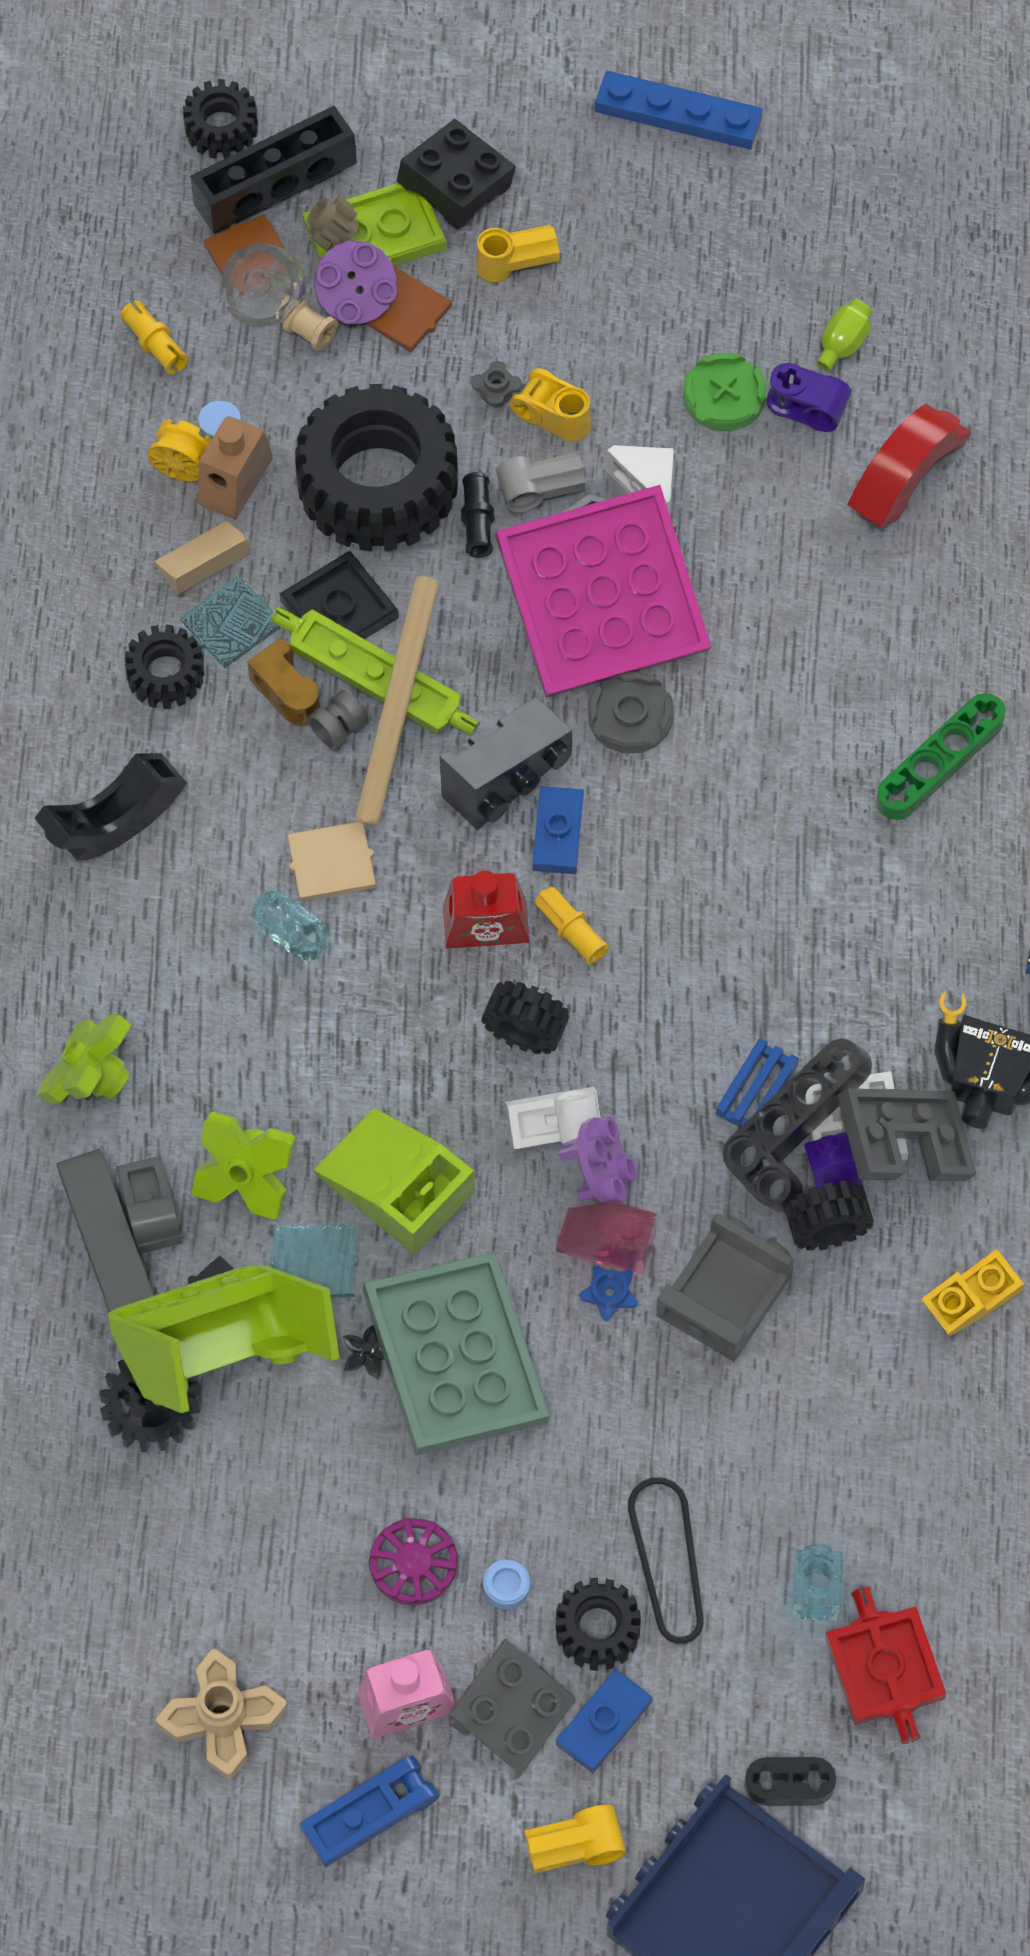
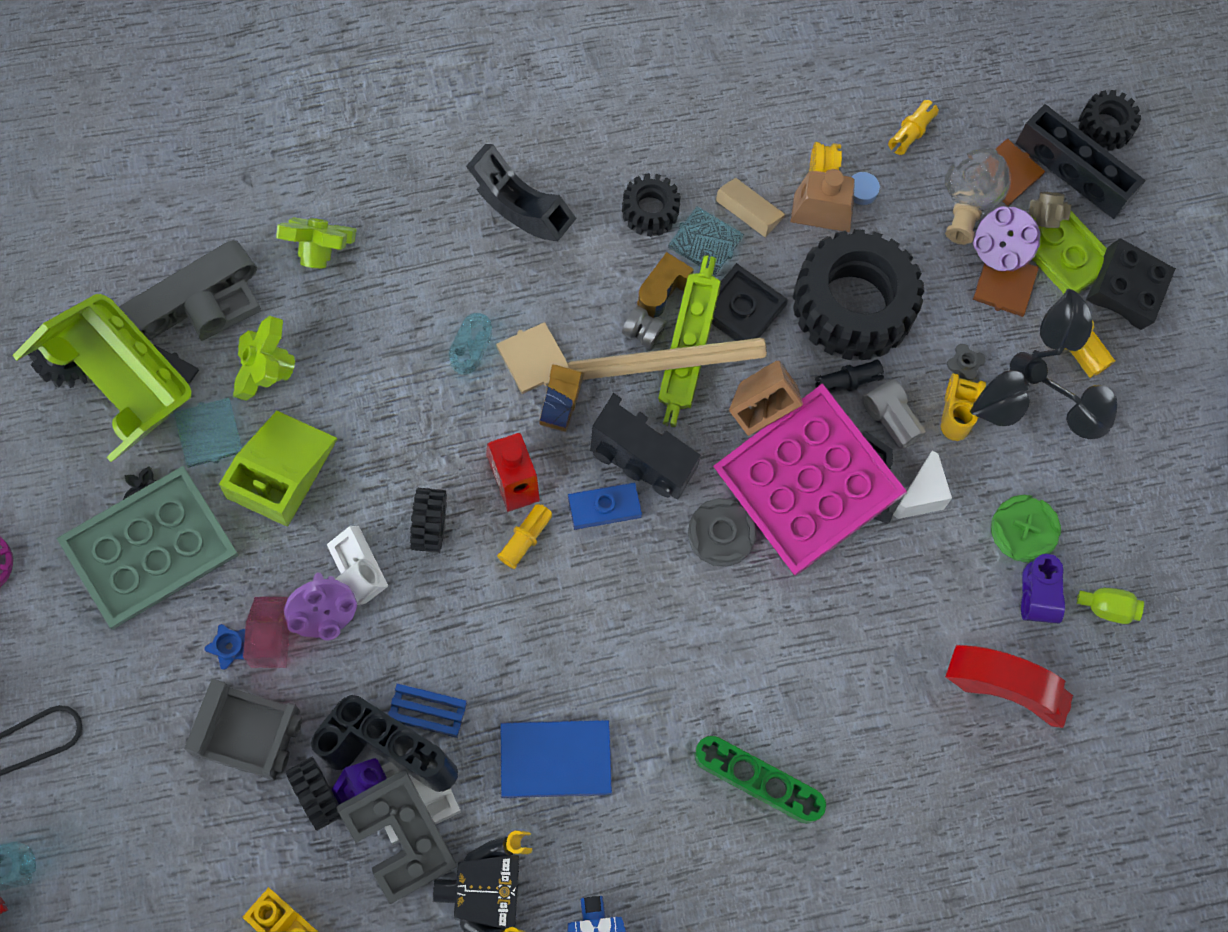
camera: 65 degrees right, 5 degrees up
none -> blue tile [501,720,612,798]
none -> leg [539,364,585,432]
none -> medium nougat torso [729,361,803,436]
none -> black plant [970,289,1117,439]

